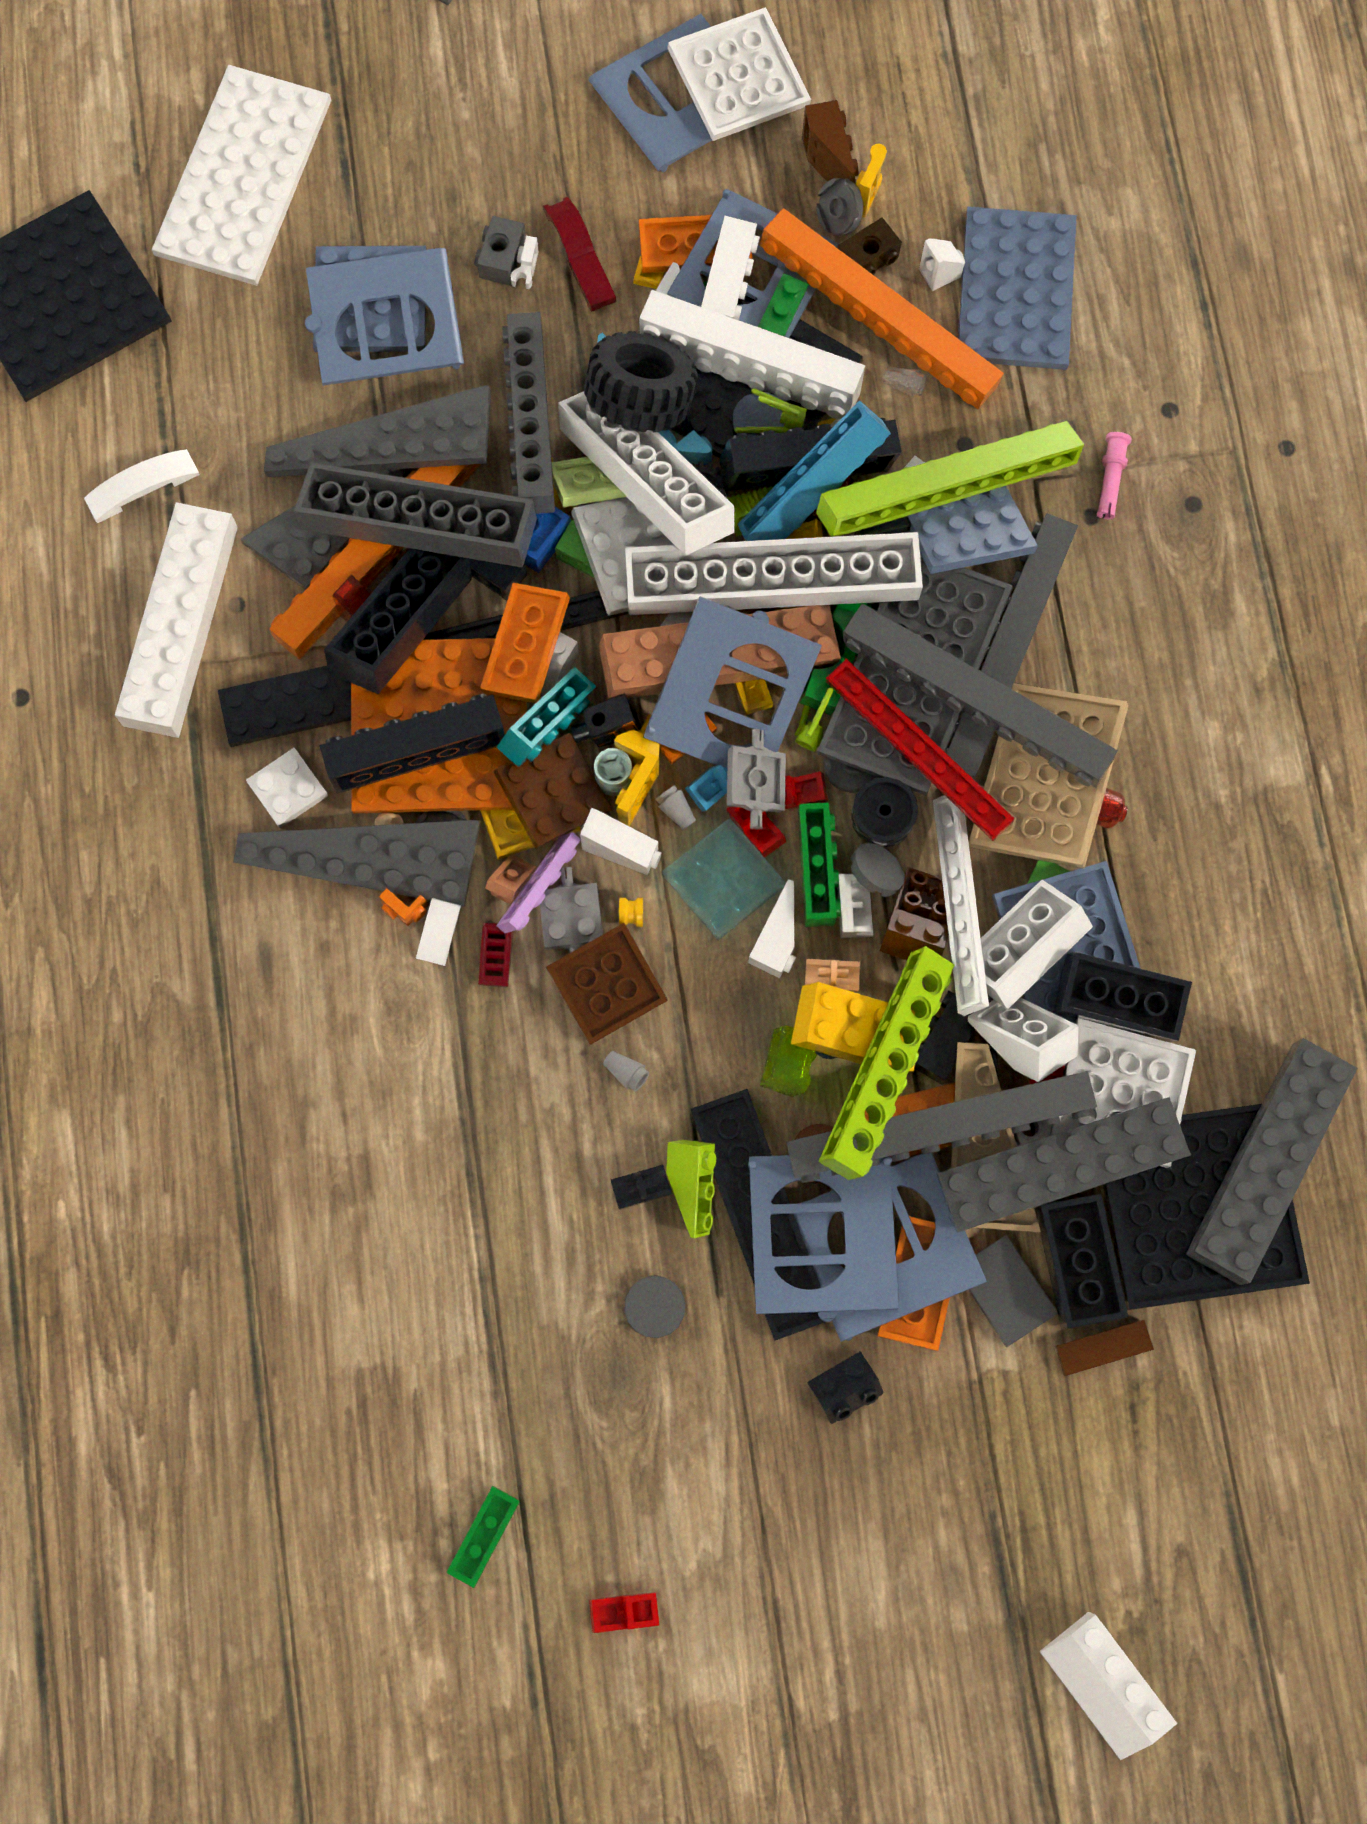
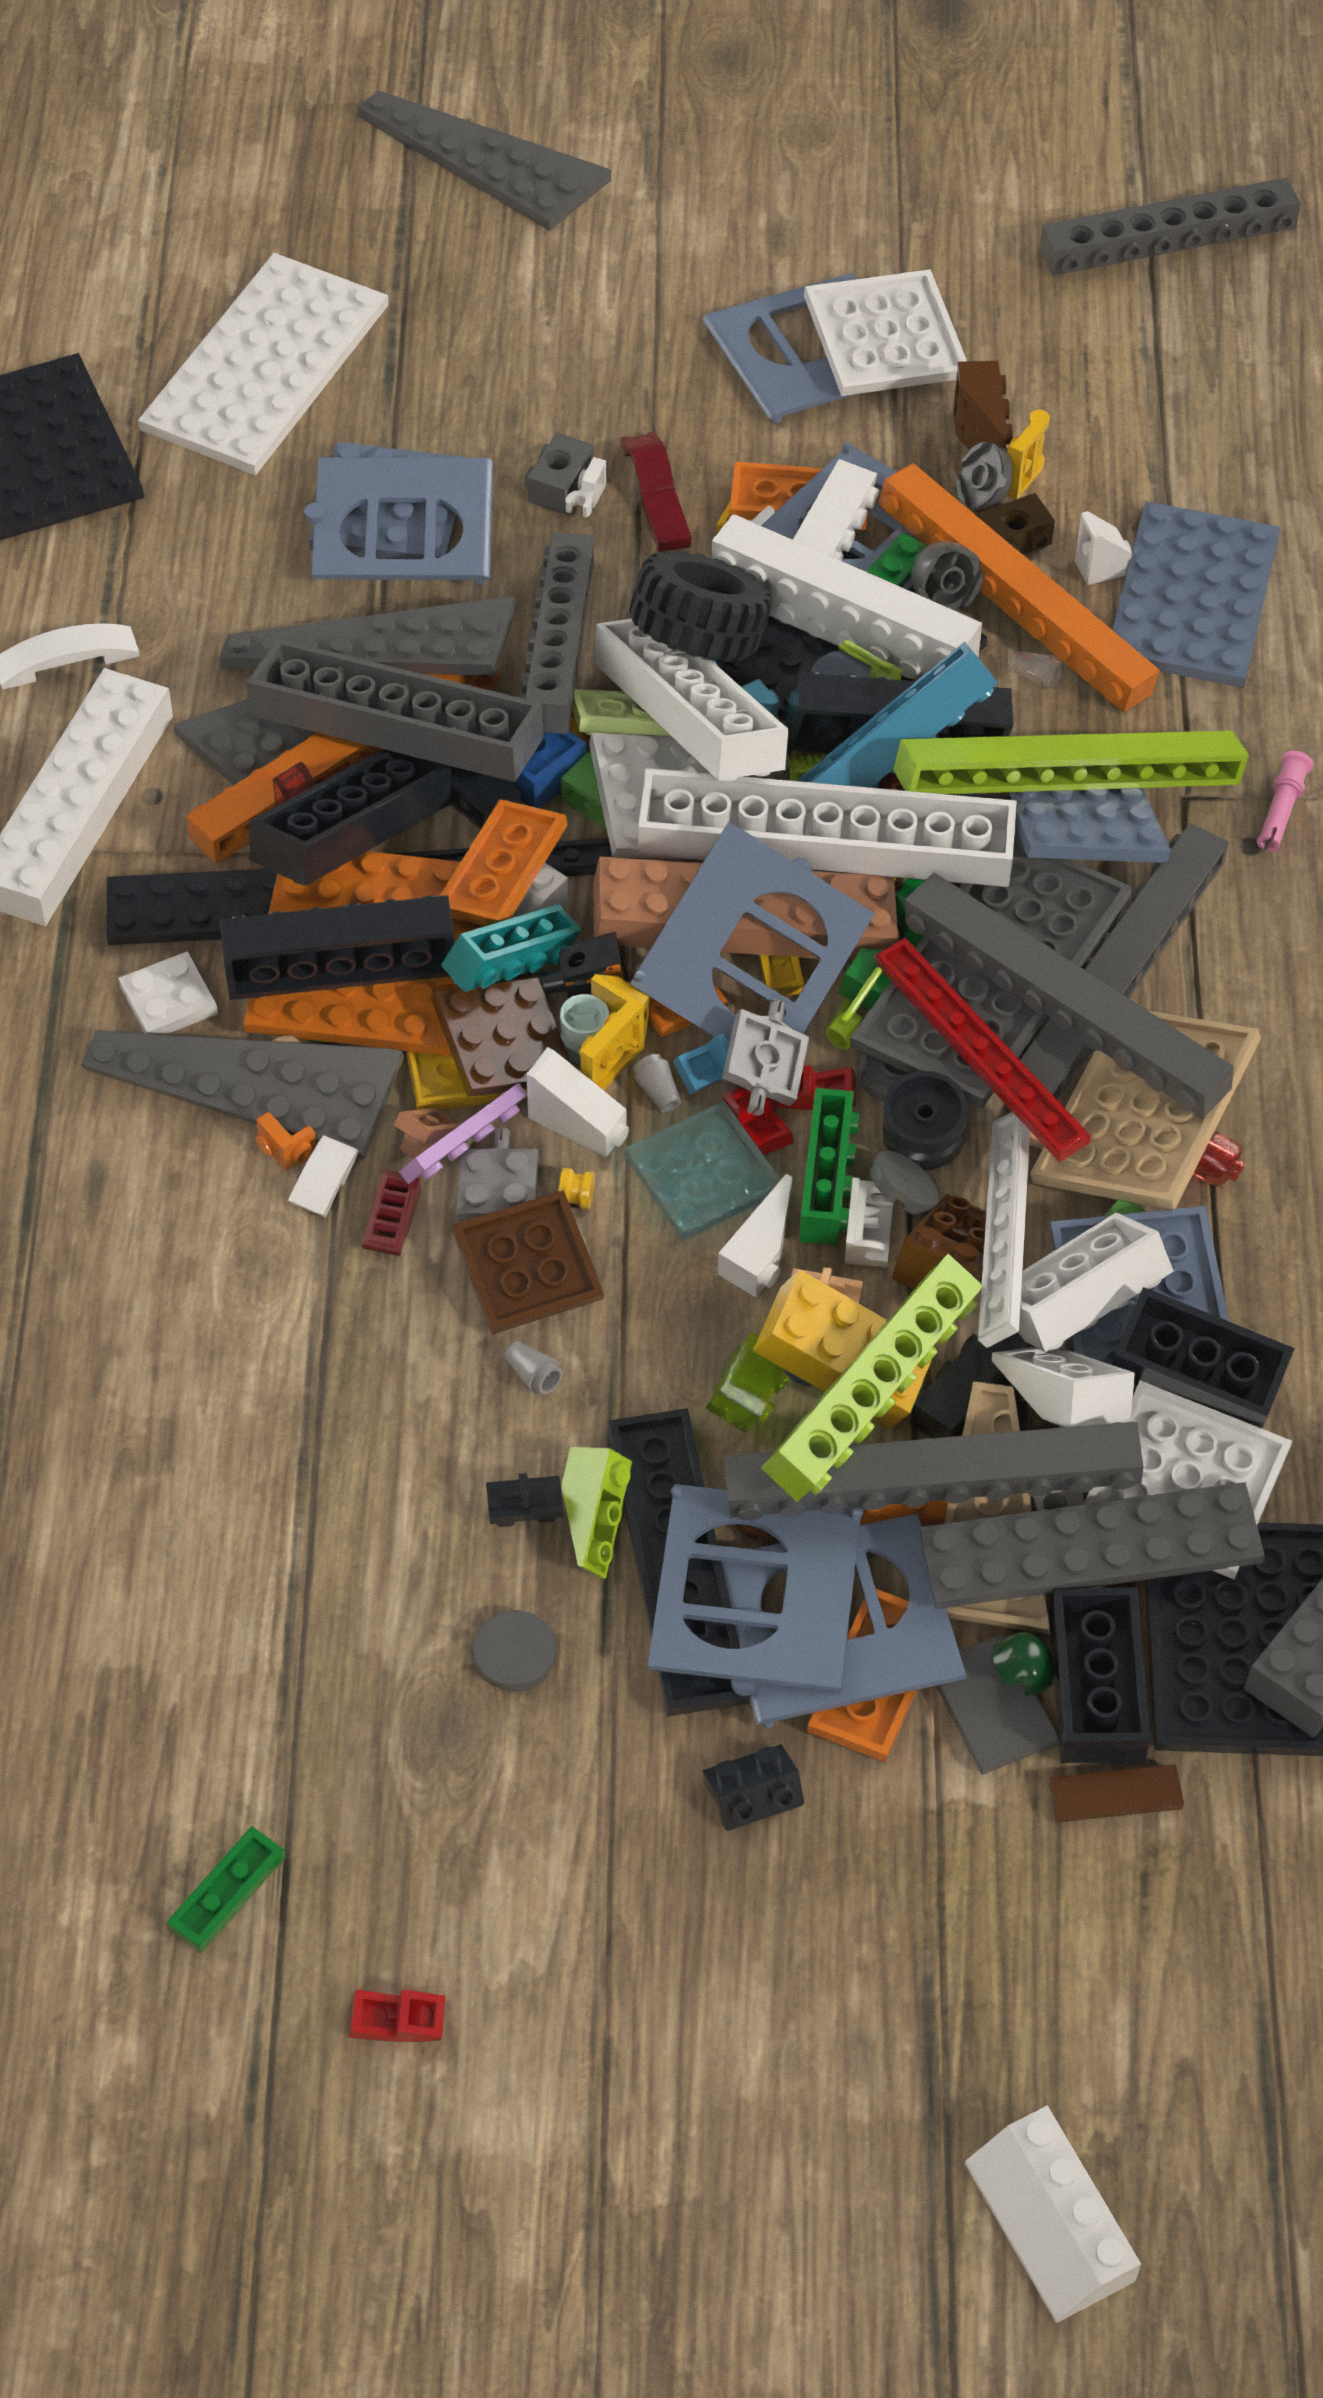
camera: 10 degrees right, 20 degrees down
none -> dark grey cylinder [911,540,983,610]
none -> dark green hair [992,1632,1055,1696]

